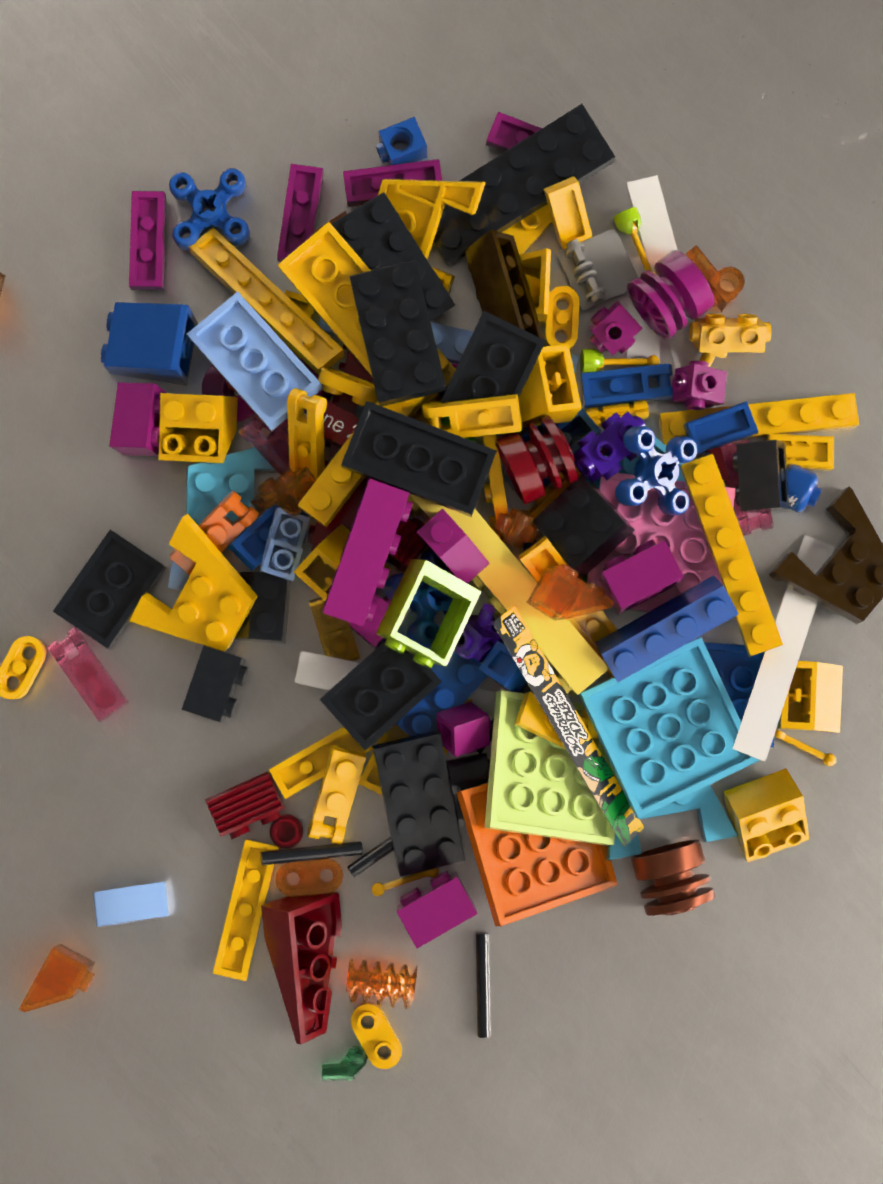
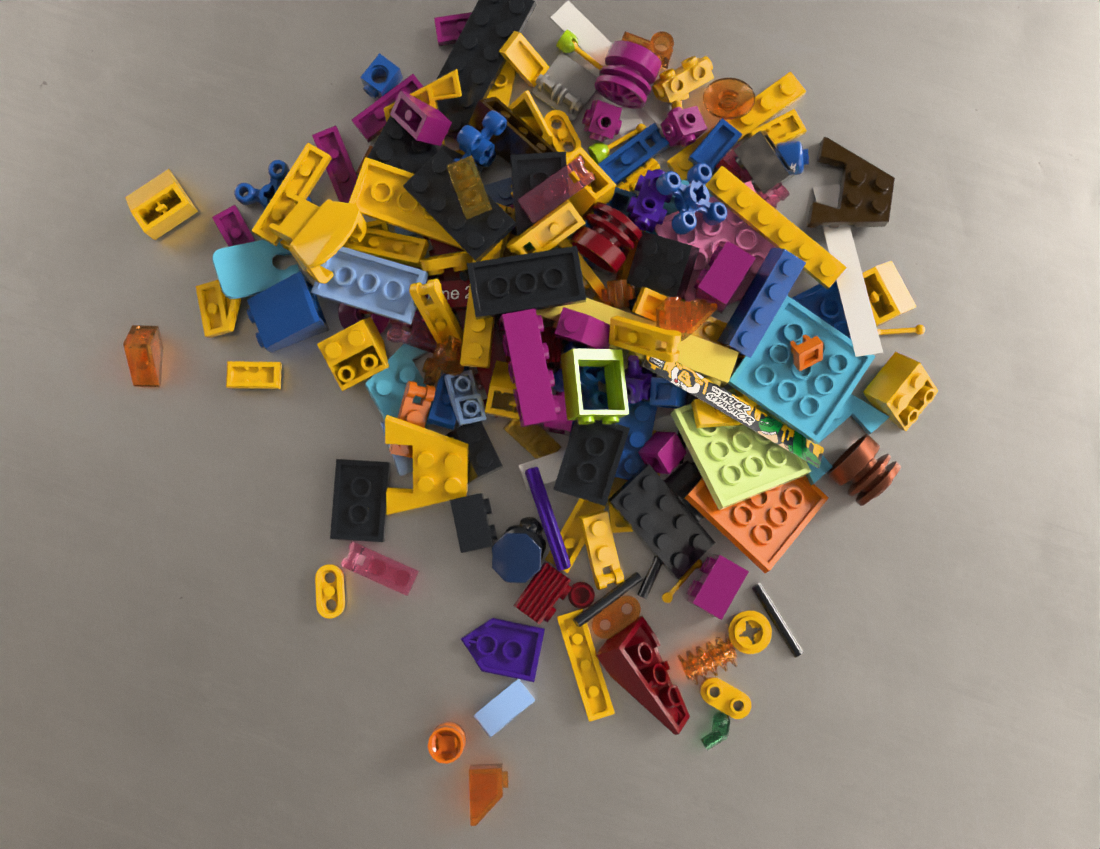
camera: 25 degrees left, 0 degrees up
magenta brick [109,382,167,456] -> none
none -> yellow slope [125,169,198,240]
none -> yellow wing [195,280,241,338]
none -> medium azure piece [212,239,300,299]
none -> yellow plate [226,361,282,389]
none -> yellow plate [252,143,332,246]
none -> yellow piece [269,195,367,284]
none -> magenta slope [390,91,452,146]
none -> orange wheel [428,722,466,764]
none -> clear yellow slope [447,155,492,219]
none -> blue gear [454,110,507,176]
none -> dark purple tile [461,618,545,682]
none -> dark blue piece [492,517,546,583]
none -> clear pink plate [517,156,596,223]
none -> dark purple axle [525,467,571,571]
none -> yellow plate [609,316,681,362]
none -> clear orange dish [703,78,755,120]
none -> yellow gear [728,611,772,654]
none -> orange tile [790,334,823,371]

